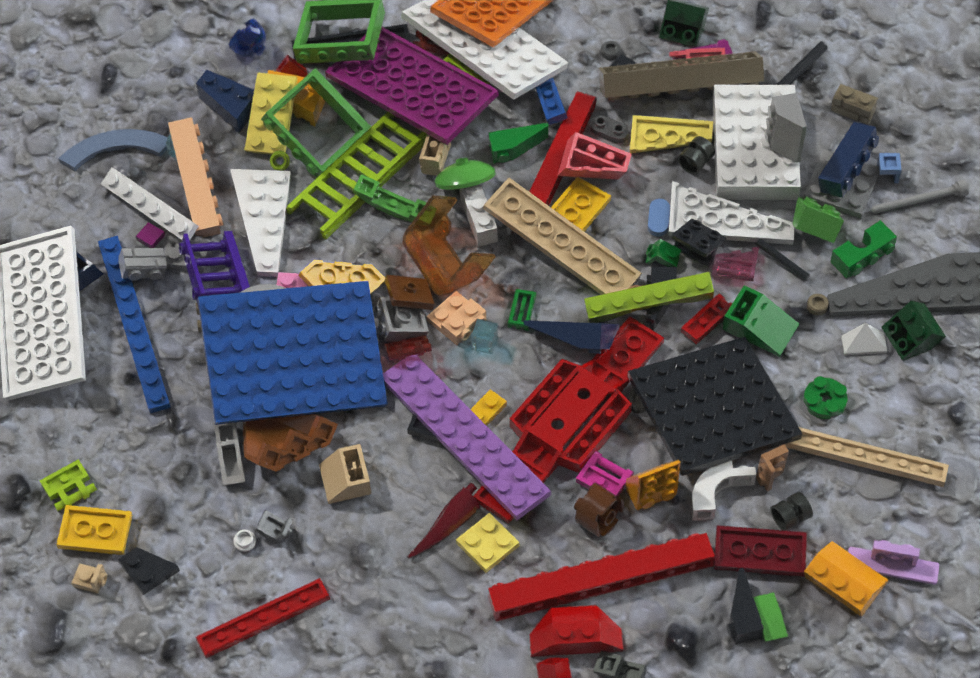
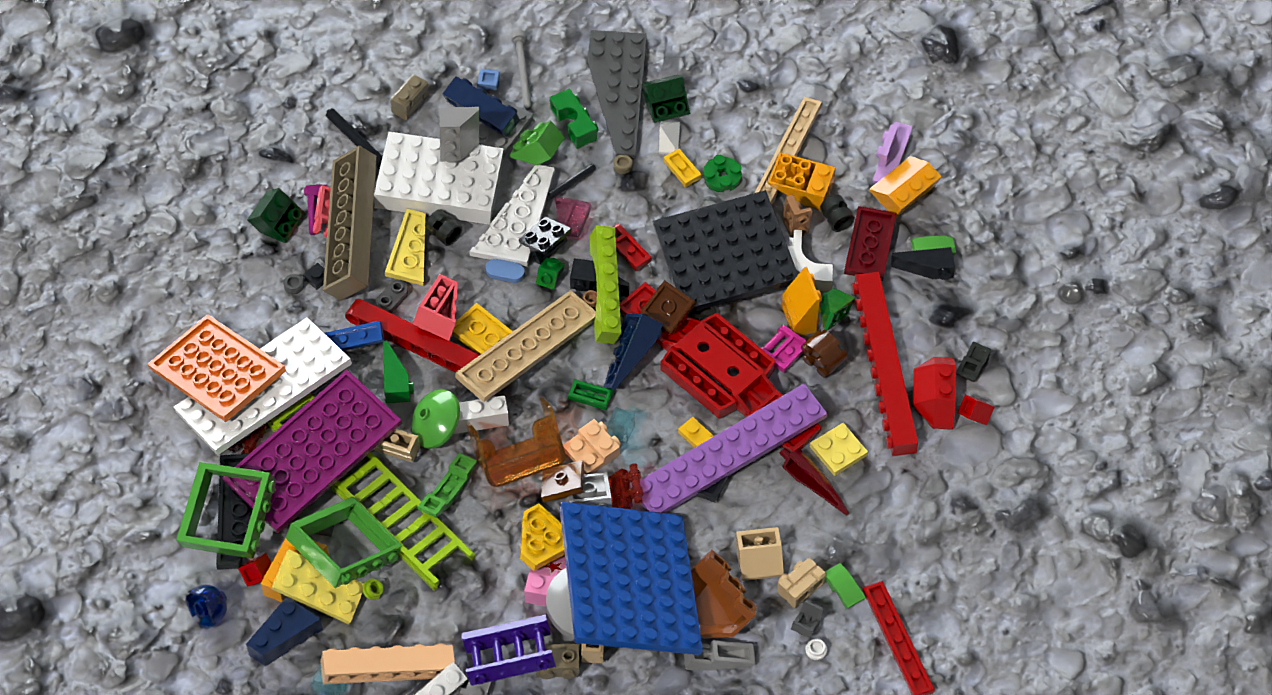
camera: 85 degrees left, 0 degrees up
white wing [230,169,291,277] -> none
green slope [723,285,799,357] -> none
none -> reddish brown plate [640,280,697,335]
none -> yellow plate [663,148,701,188]
none -> light orange slope [768,152,836,210]
none -> tan brick [777,558,826,608]
none -> green slope [821,288,855,331]
none -> bright green slope [825,563,866,609]

